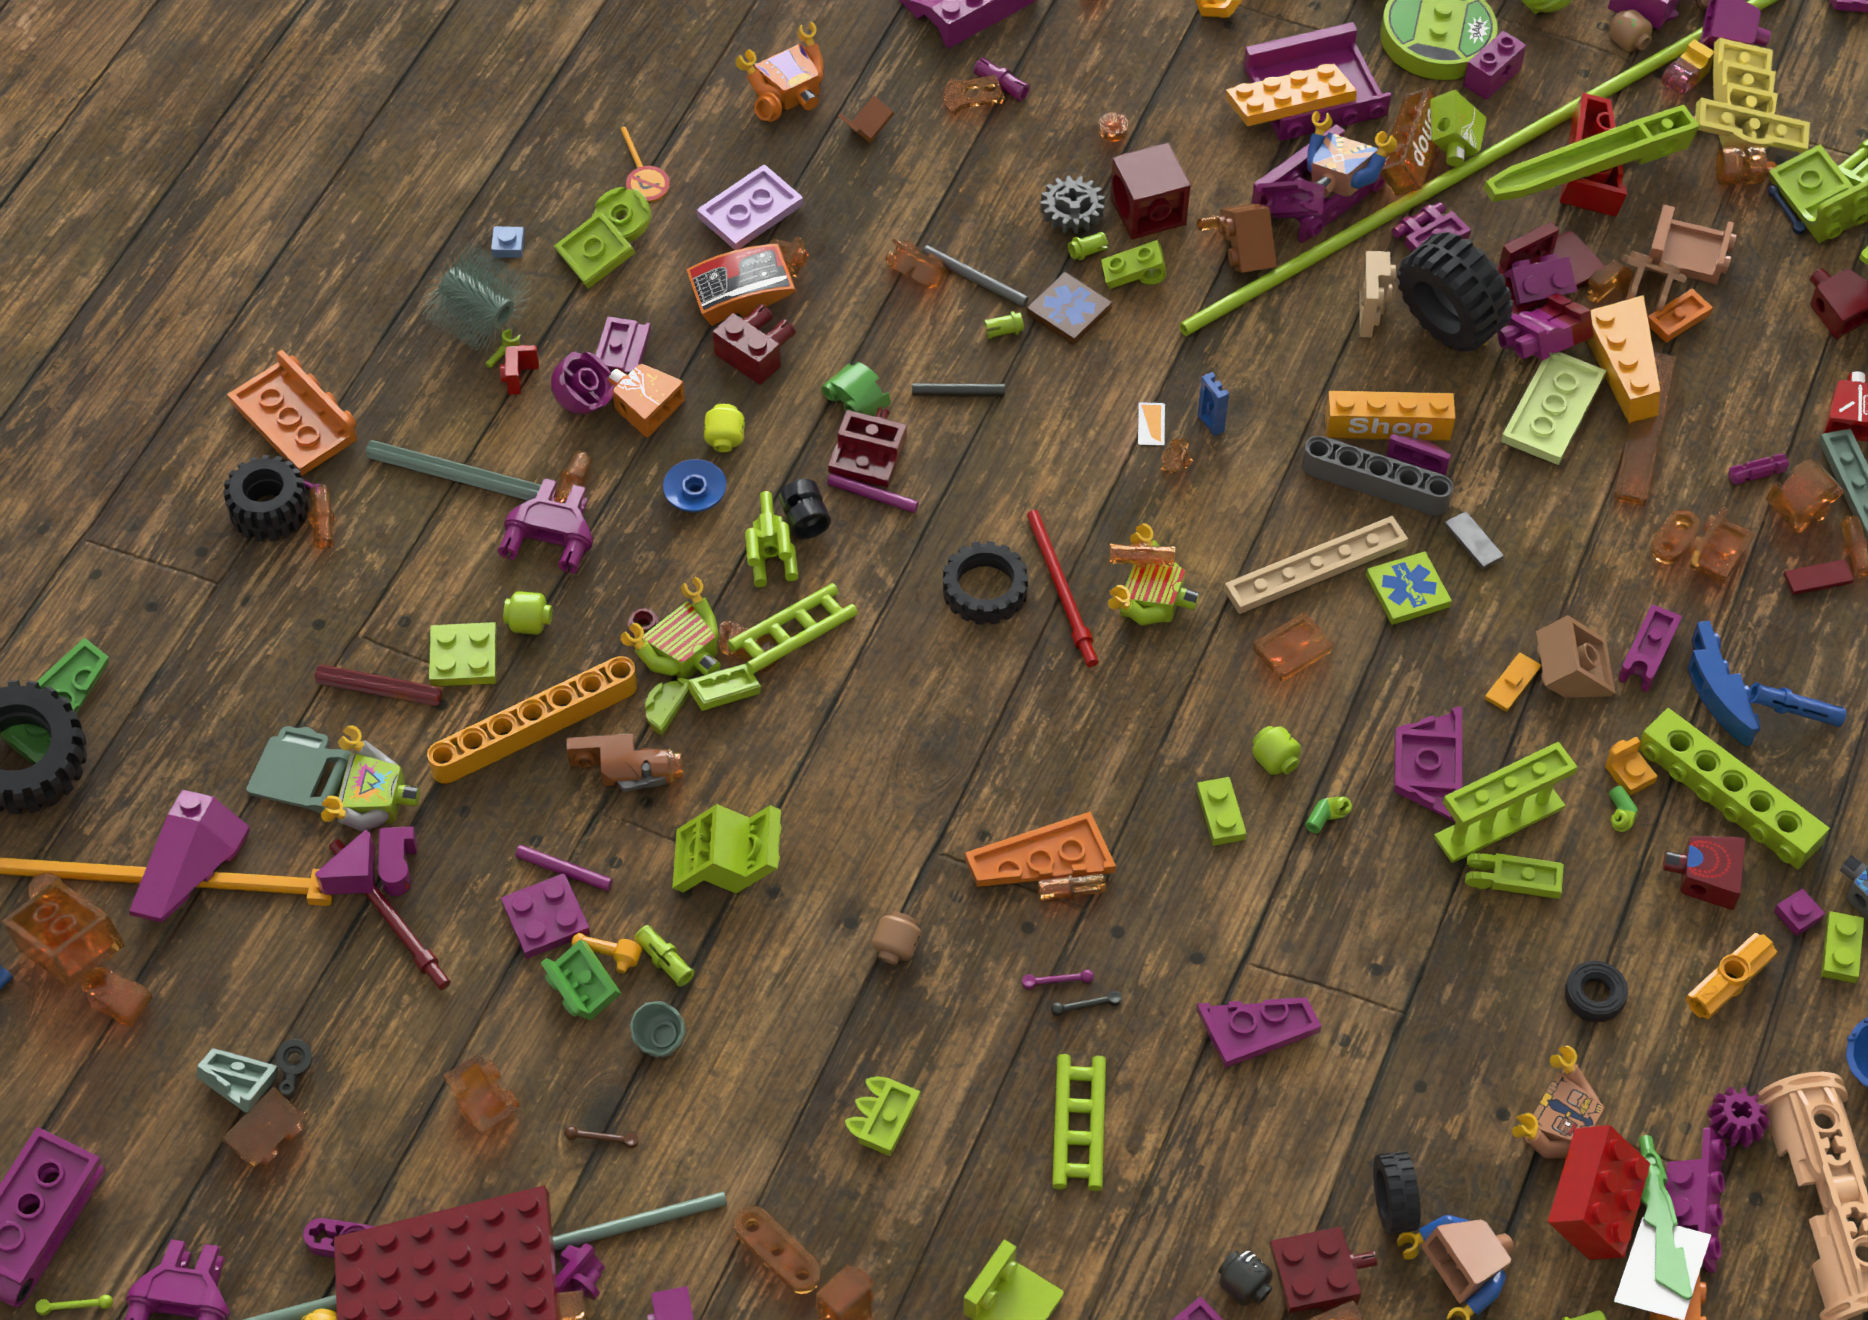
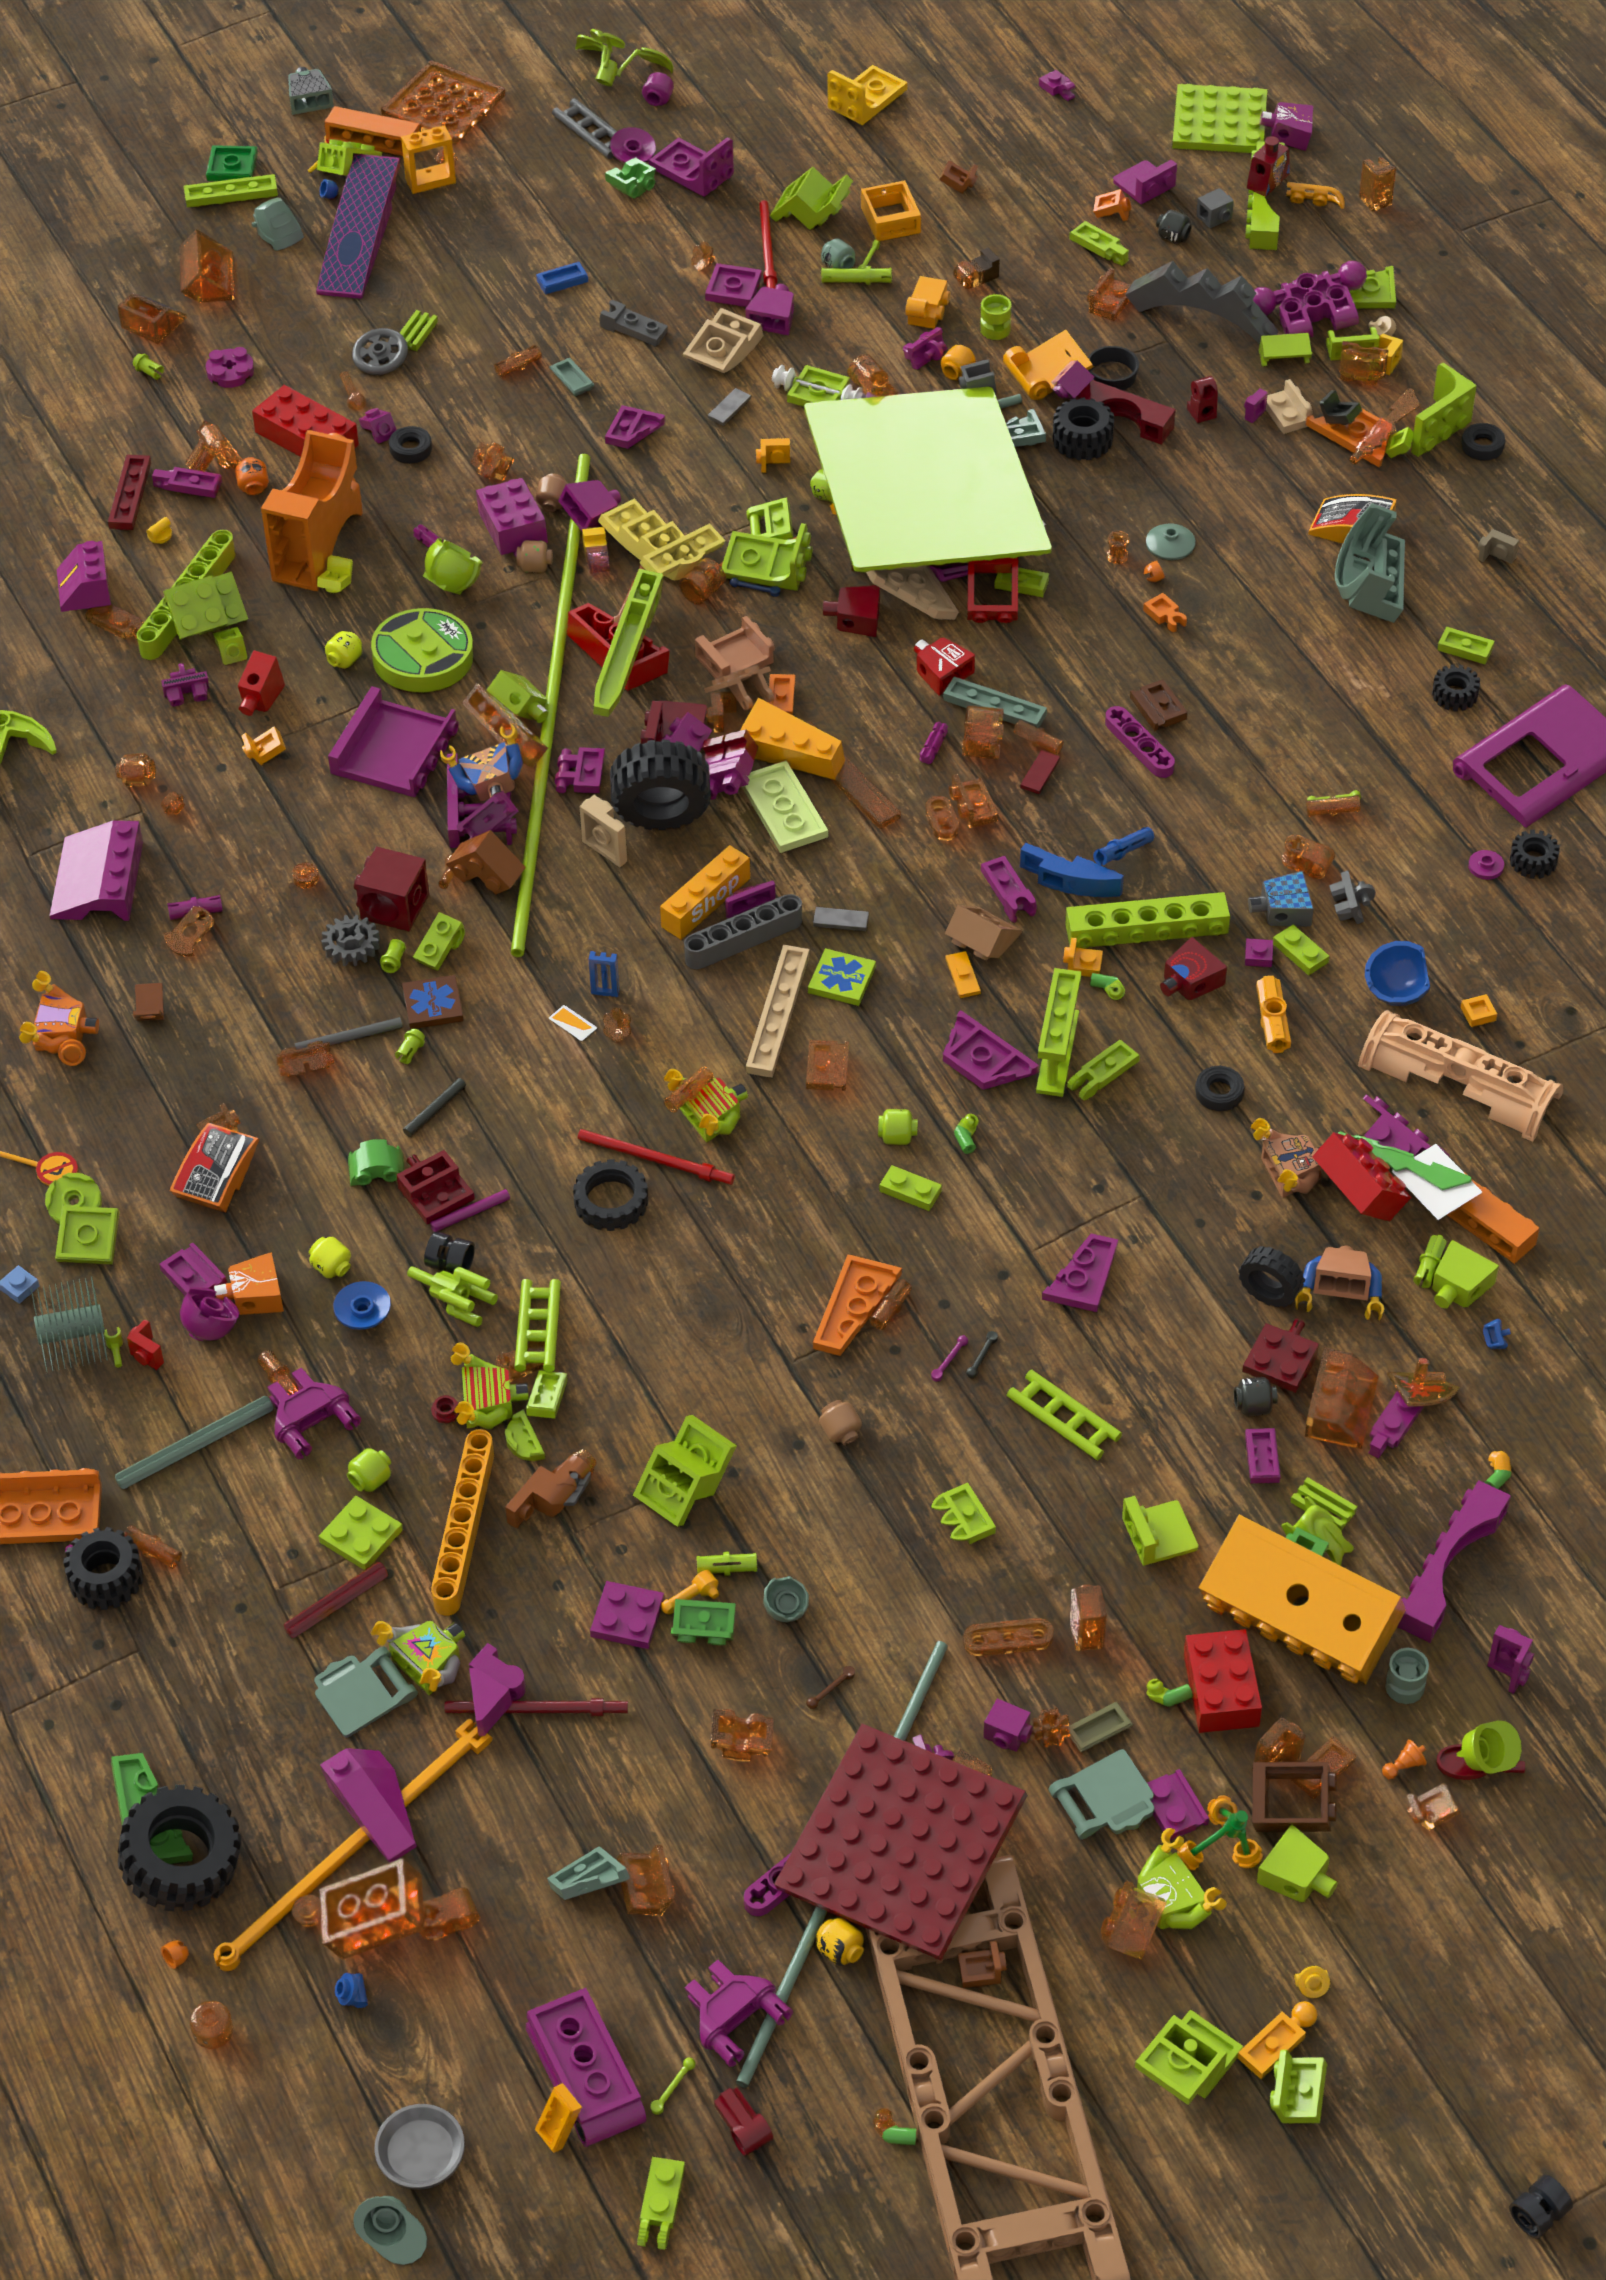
camera: 50 degrees left, 5 degrees down
pearl dark grey plate [276,1039,313,1100] -> none
magenta bar [515,845,613,891] -> none
lavender plate [697,165,803,250] -> none
dark red brick [713,304,796,385] -> none
light orange plate [1226,64,1357,126] -> none
magenta brick [1463,31,1526,100] -> none
magenta gear [1707,1086,1770,1149] -> none

